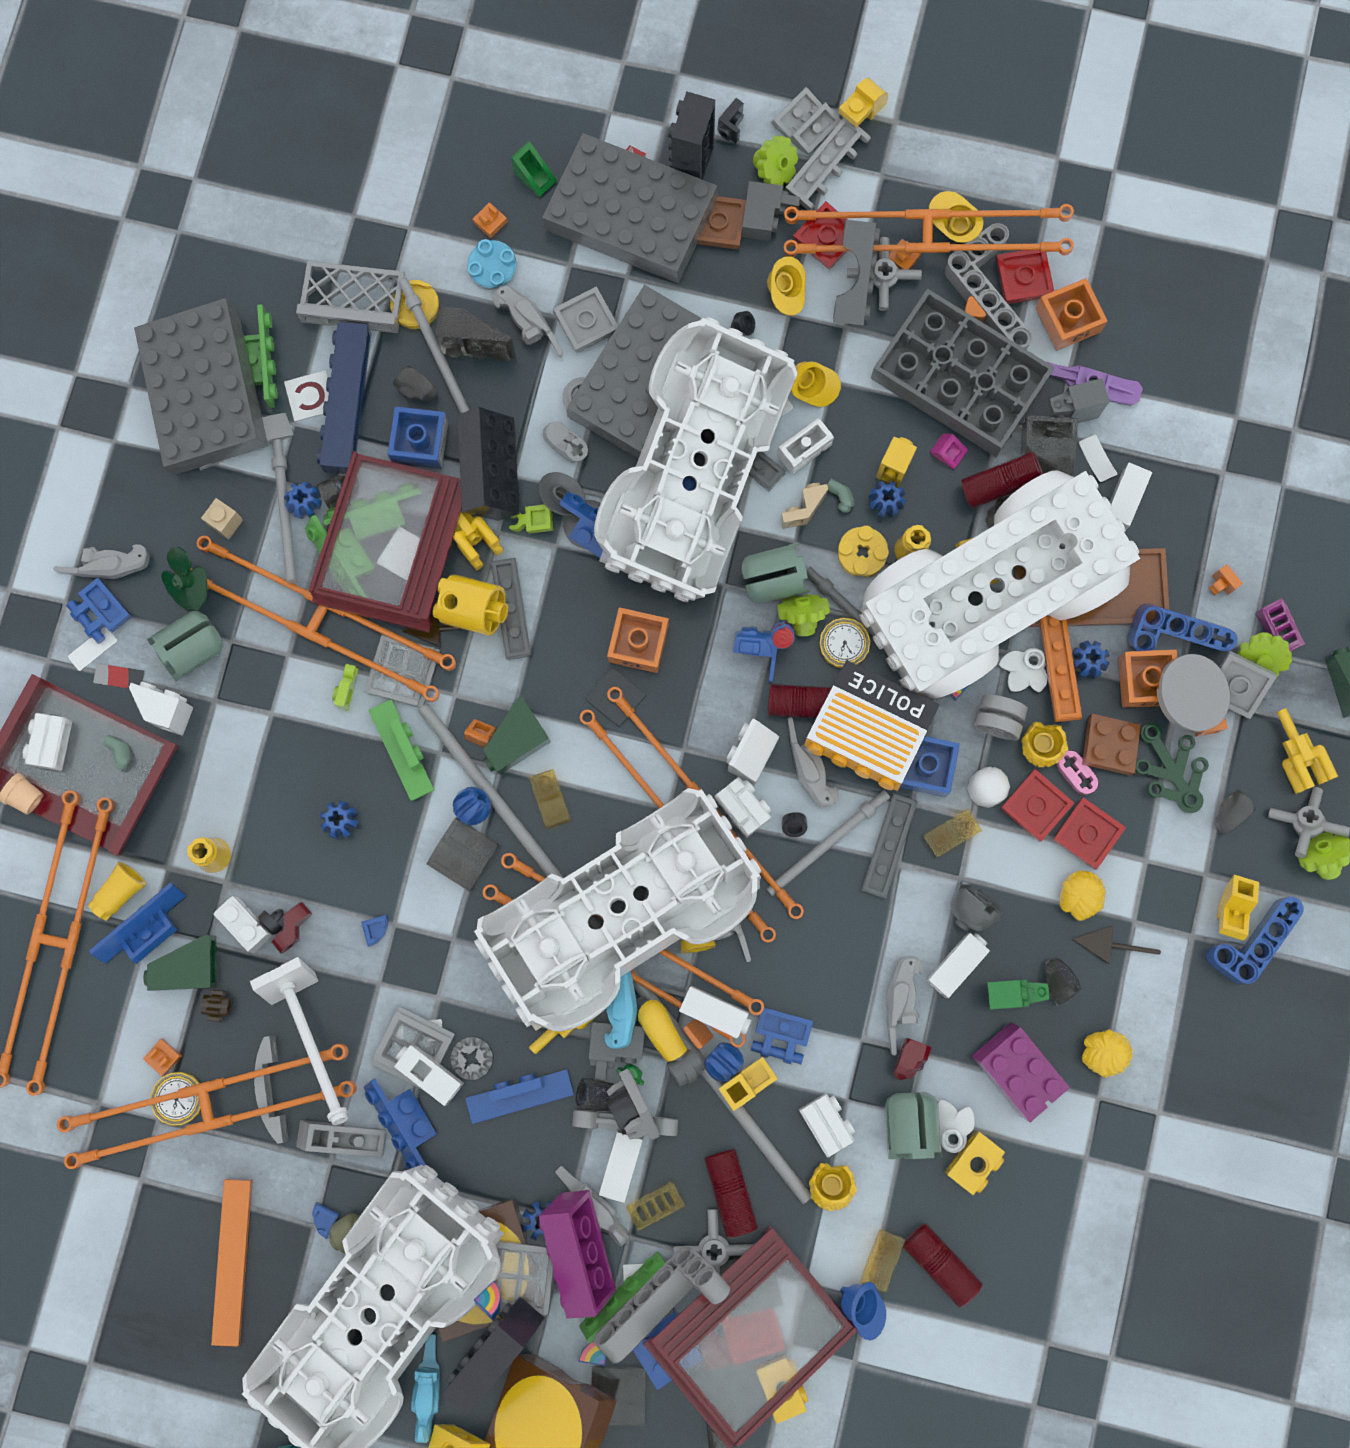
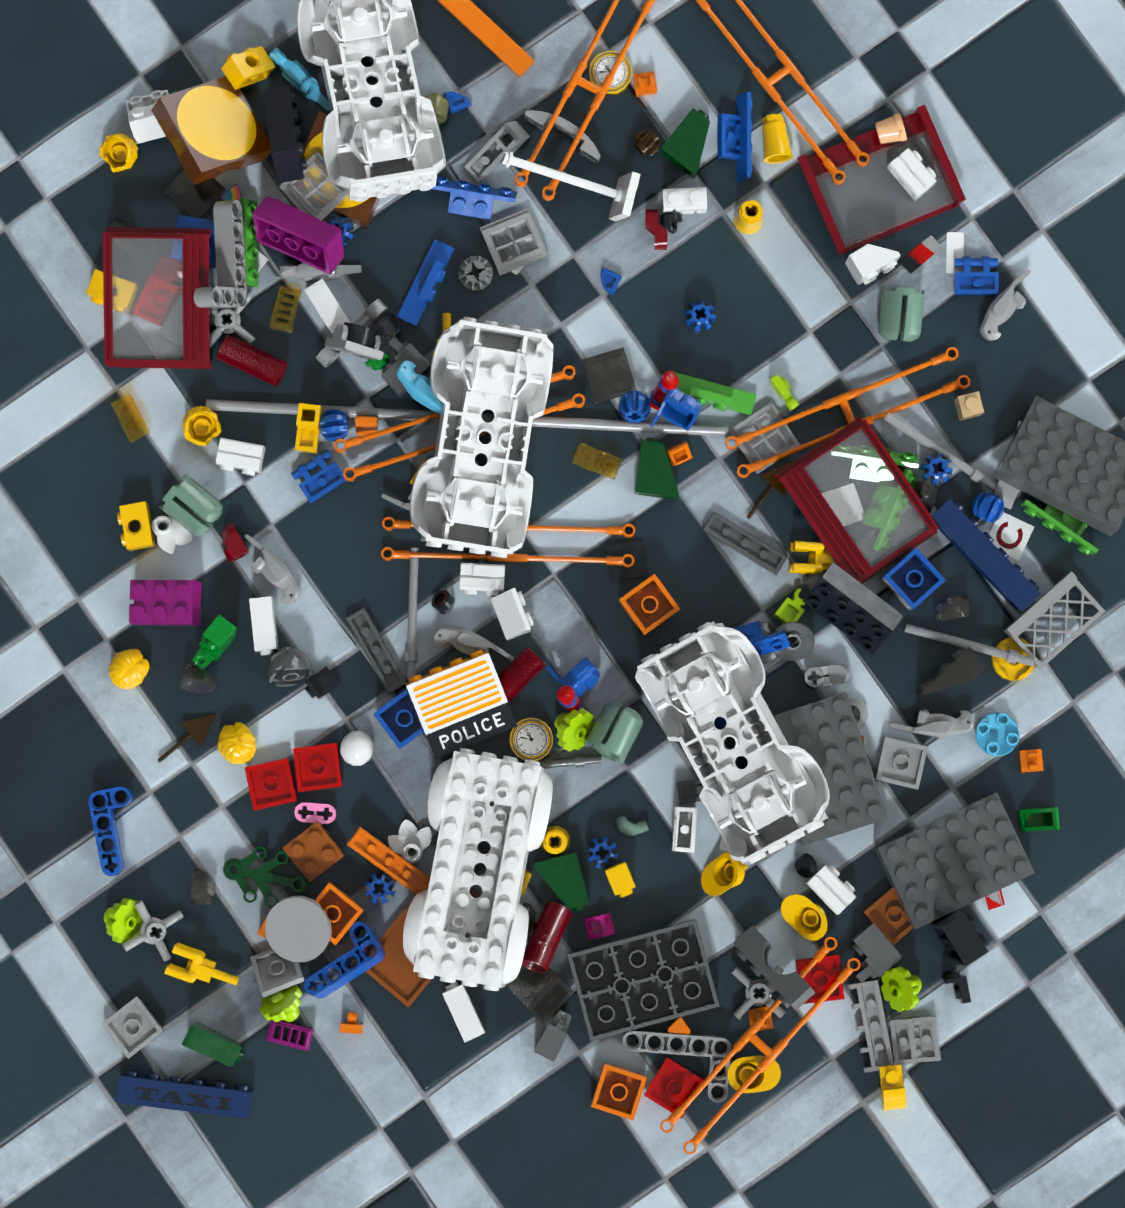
camera: 125 degrees right, 5 degrees up
sand green arm [102,734,132,770] -> none
dark green piece [161,547,208,611] -> none
white brick [394,1044,464,1106] -> none
yellow cylinder [433,574,508,636] -> none
tile [474,1281,502,1321] -> none
yellow piece [636,997,704,1087] -> none
white brick [679,986,752,1039] -> none
tan slope [781,483,828,529] -> none
yellow plate [838,526,889,577] -> none
blue piece [840,1282,886,1341] -> none
dark red piece [903,1224,983,1308] -> none
clear yellow slope [924,808,982,858] -> none
light grey wheel [973,694,1028,740] -> none
yellow hair [1021,721,1068,767] -> none
medium lavender piece [1047,362,1143,406] -> none
white sticker [1079,434,1117,482] -> none
yellow brick [1217,875,1259,941] -> none
none -> black bracket [305,666,340,700]
none -> dark green slope [533,852,590,912]
none -> blue piece [649,371,702,431]
none -> white brick [805,865,856,915]
none -> blue piece [972,491,1005,523]

